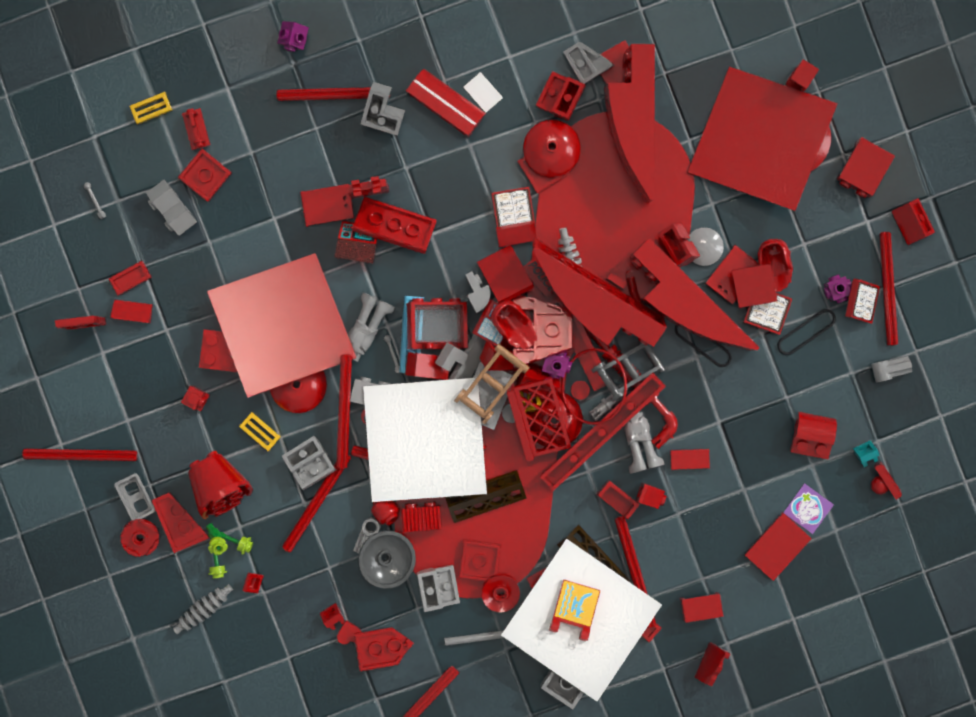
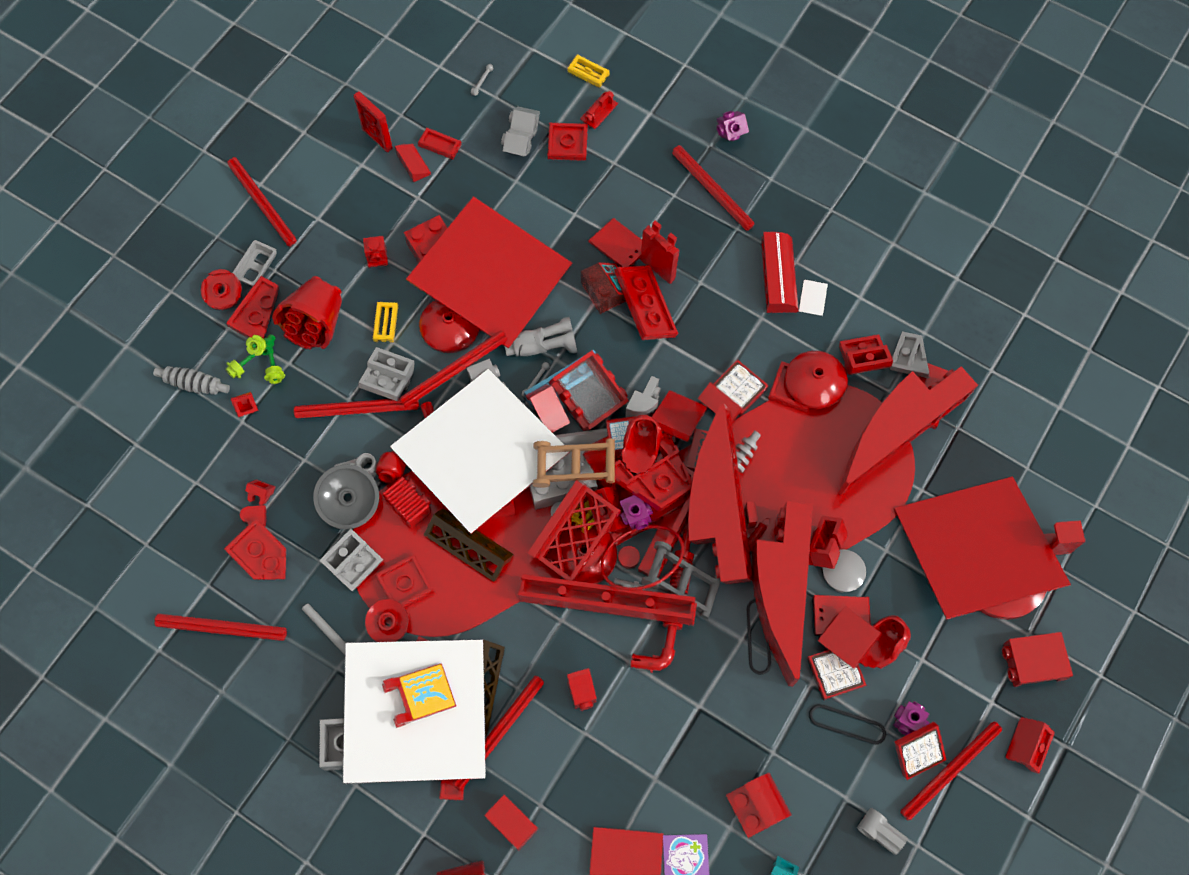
camera: 50 degrees right, 20 degrees down
light grey brick [361,82,405,135] -> none
light grey piece [435,342,469,371] -> none
red panel [596,480,640,519] -> none
light grey piece [624,411,665,474] -> none
red tile [670,449,710,470] -> none

